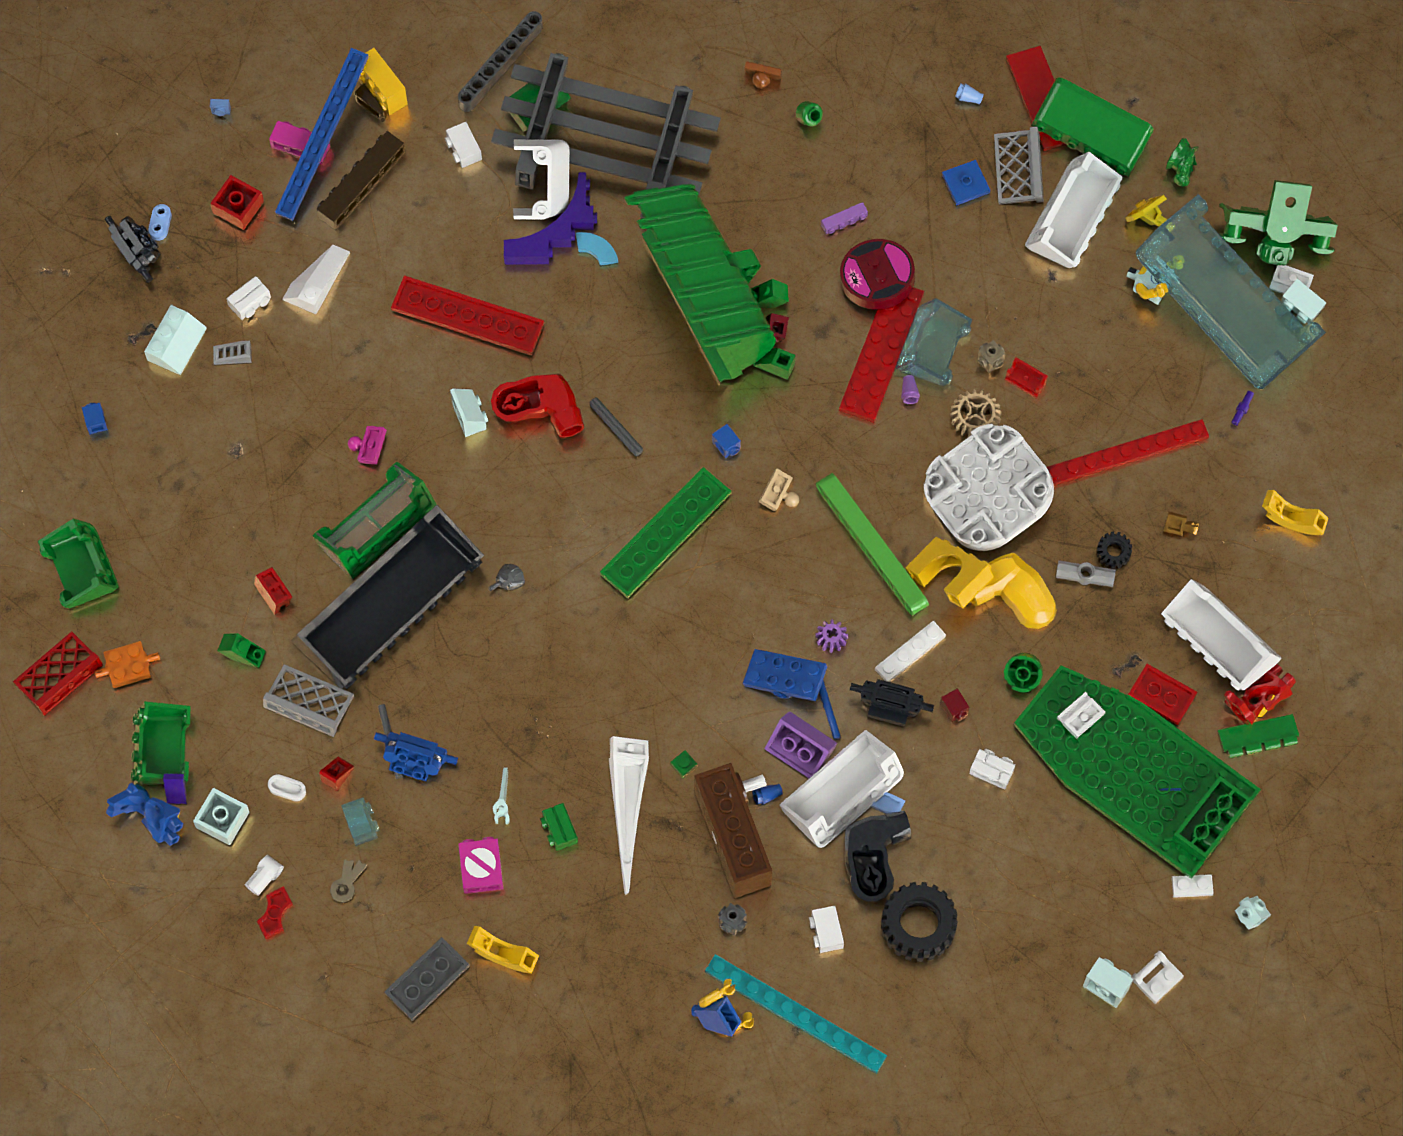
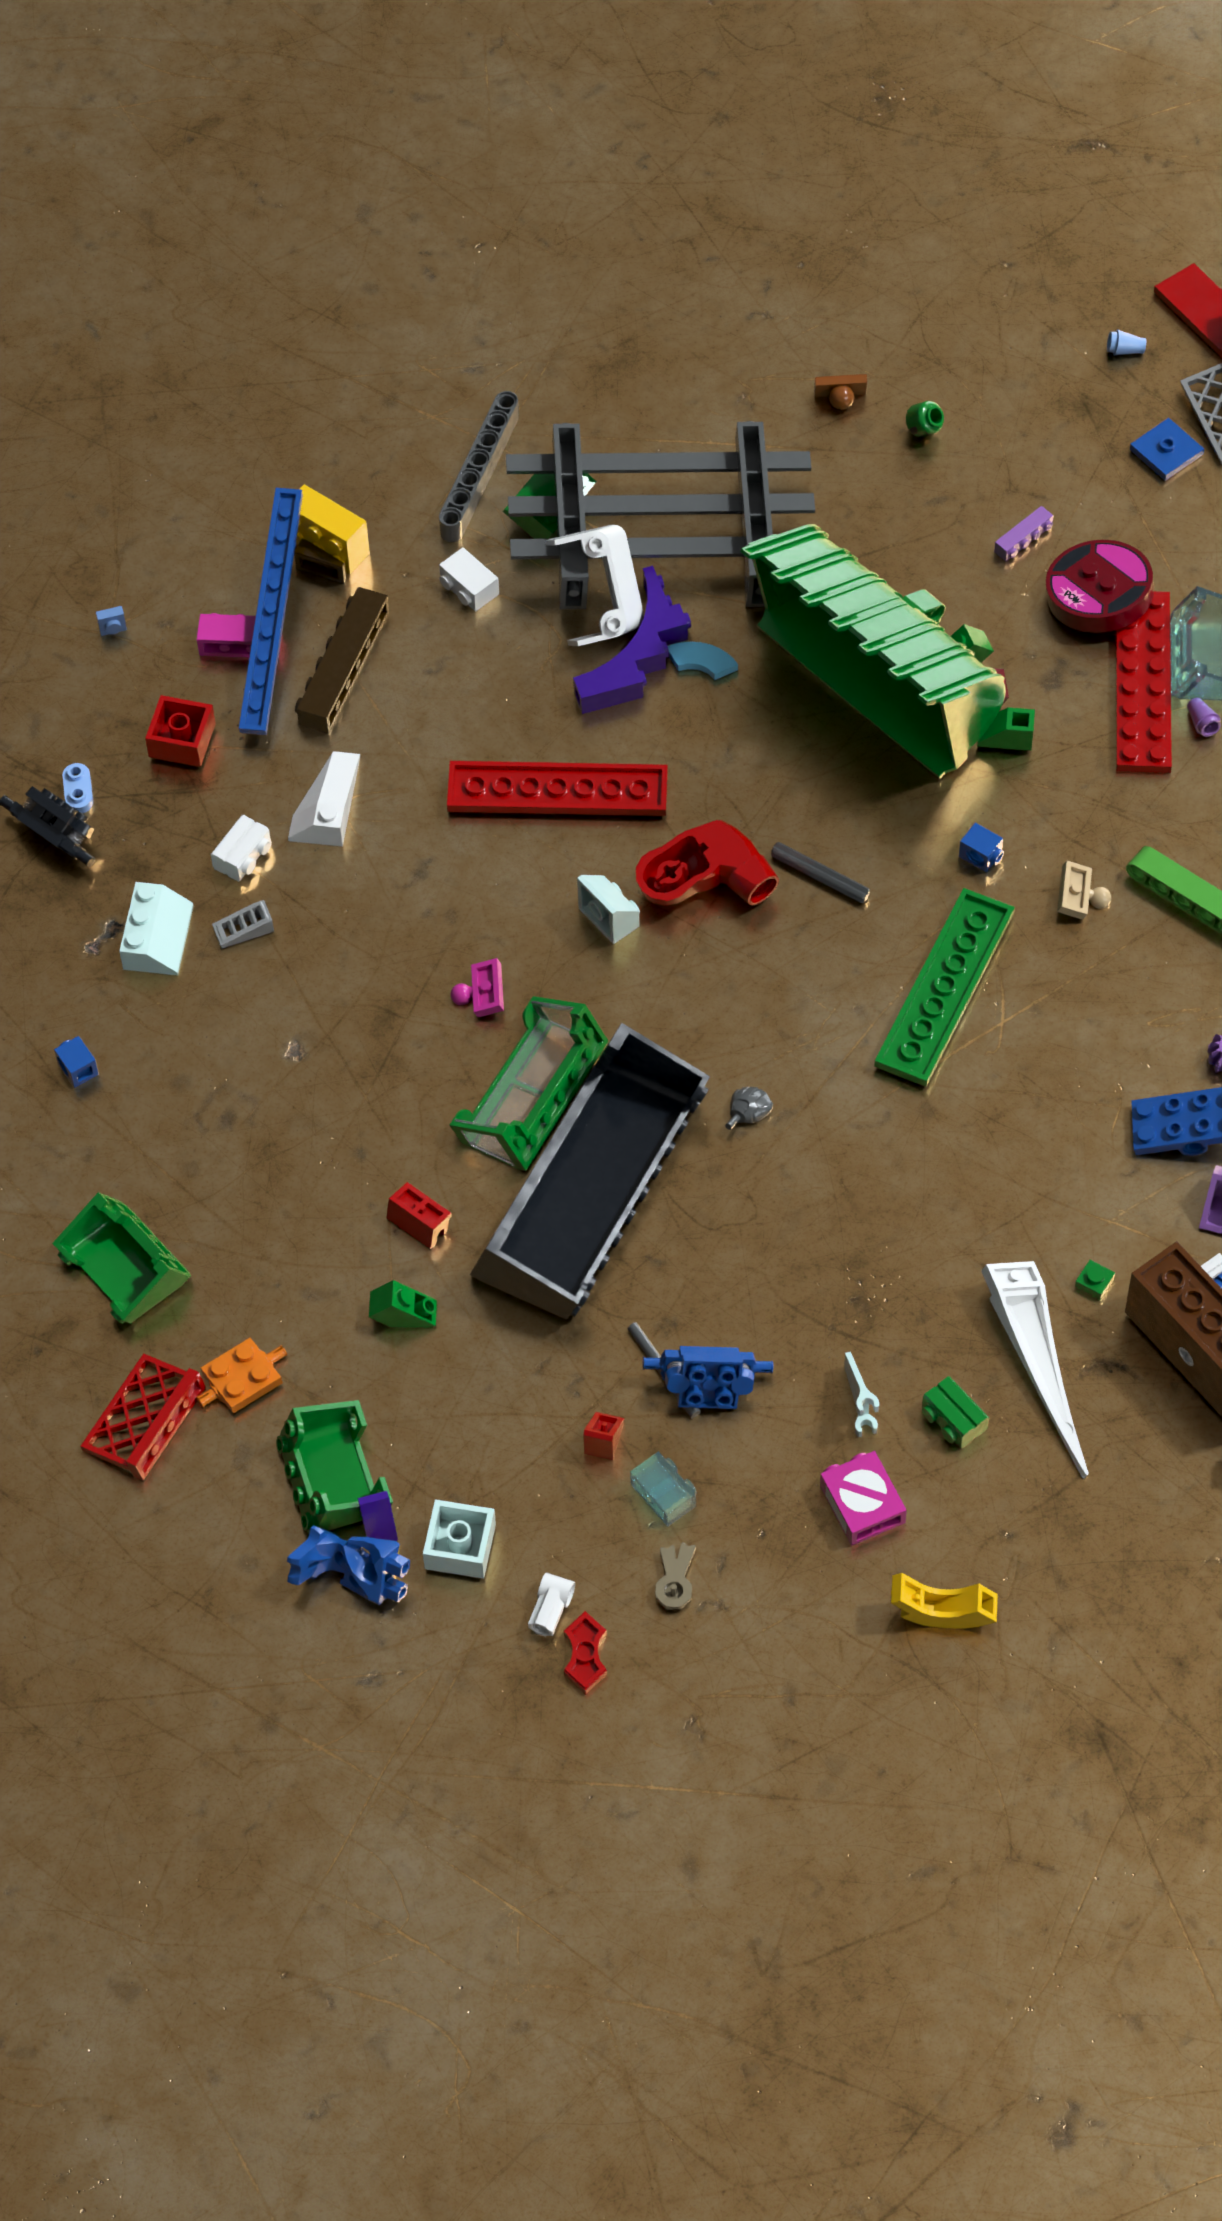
camera: 15 degrees left, 10 degrees down
light grey fence [263,664,354,737] -> none
white tile [268,774,306,801] -> none
dark grey plate [384,937,470,1021] -> none

